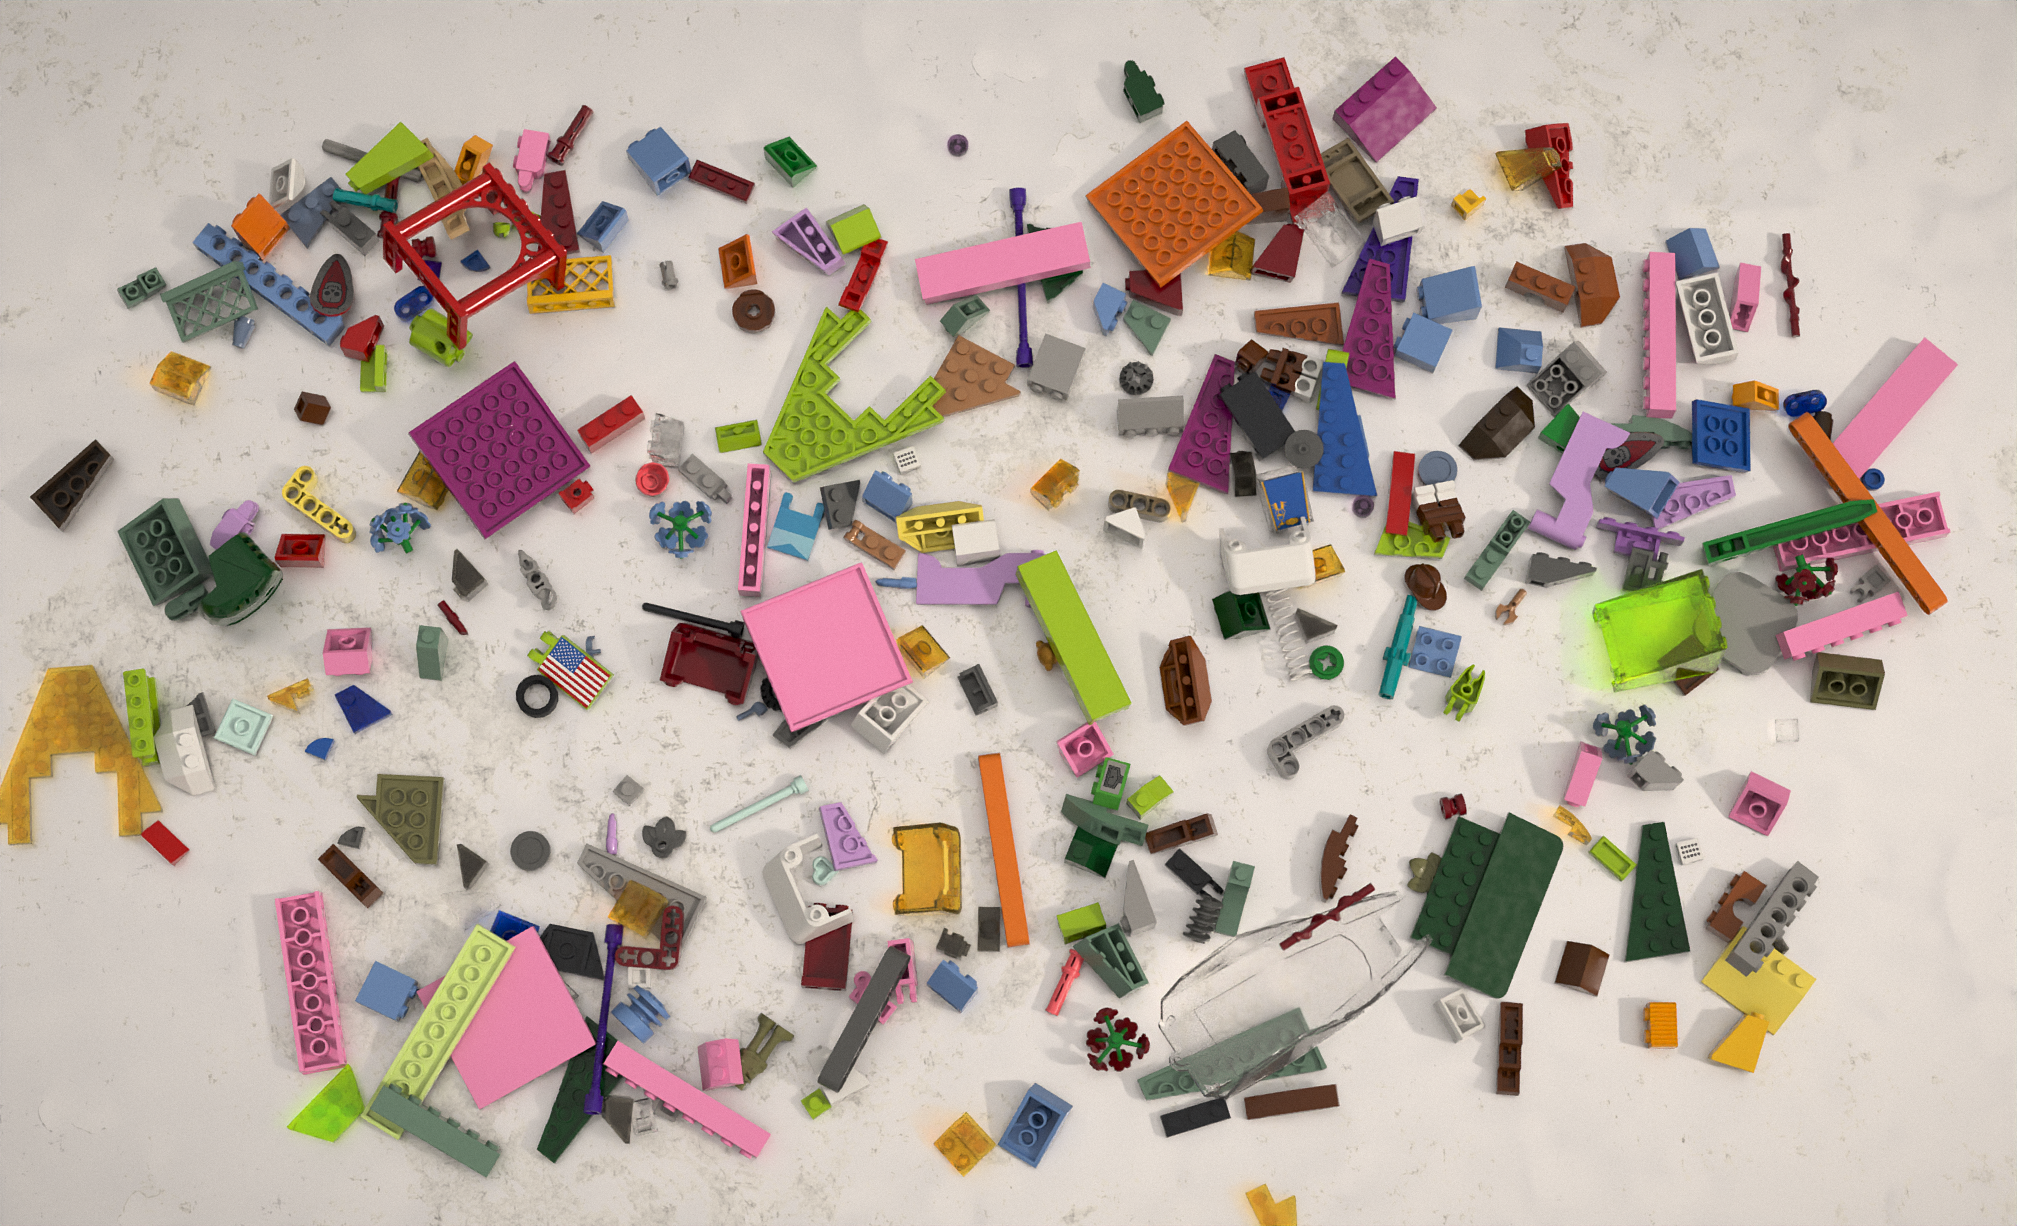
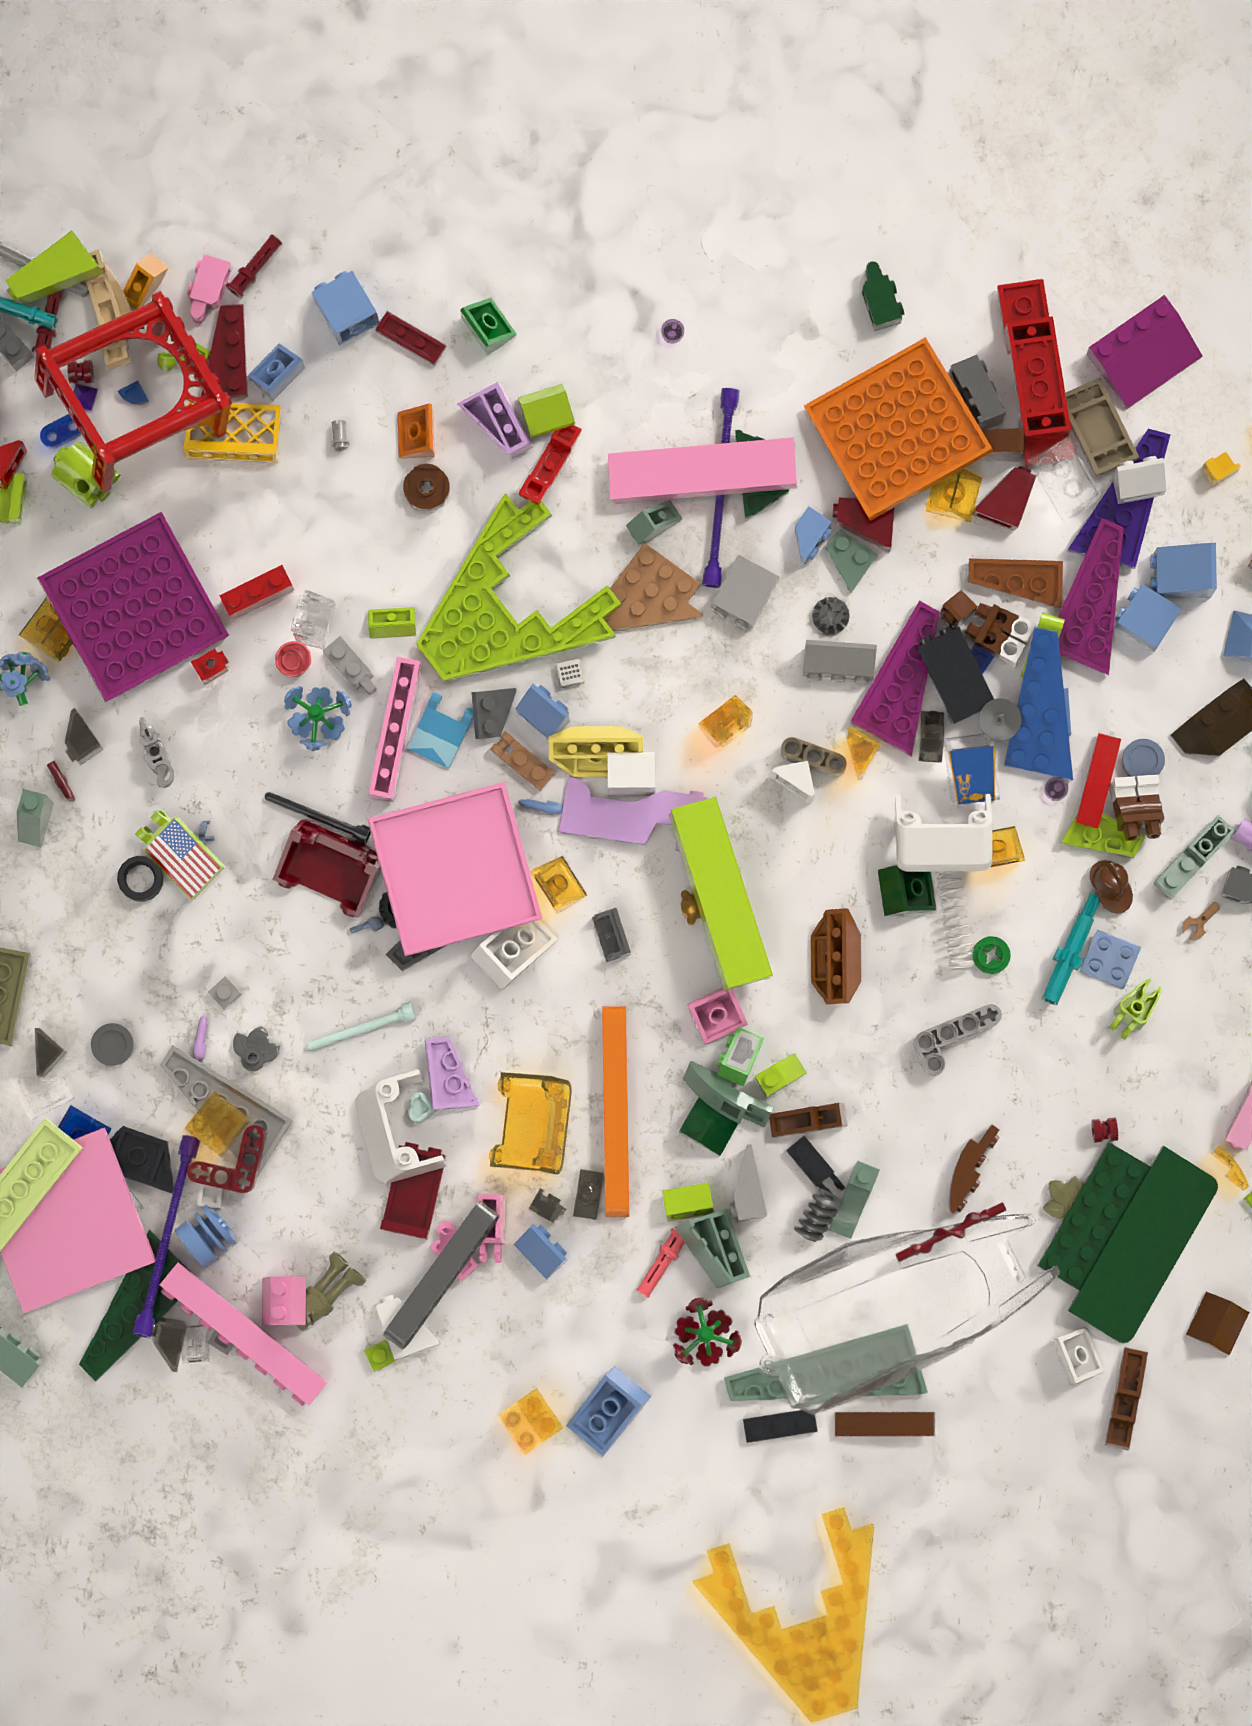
camera: 15 degrees right, 5 degrees up
clear smoke slope [1294,608,1338,644] -> none

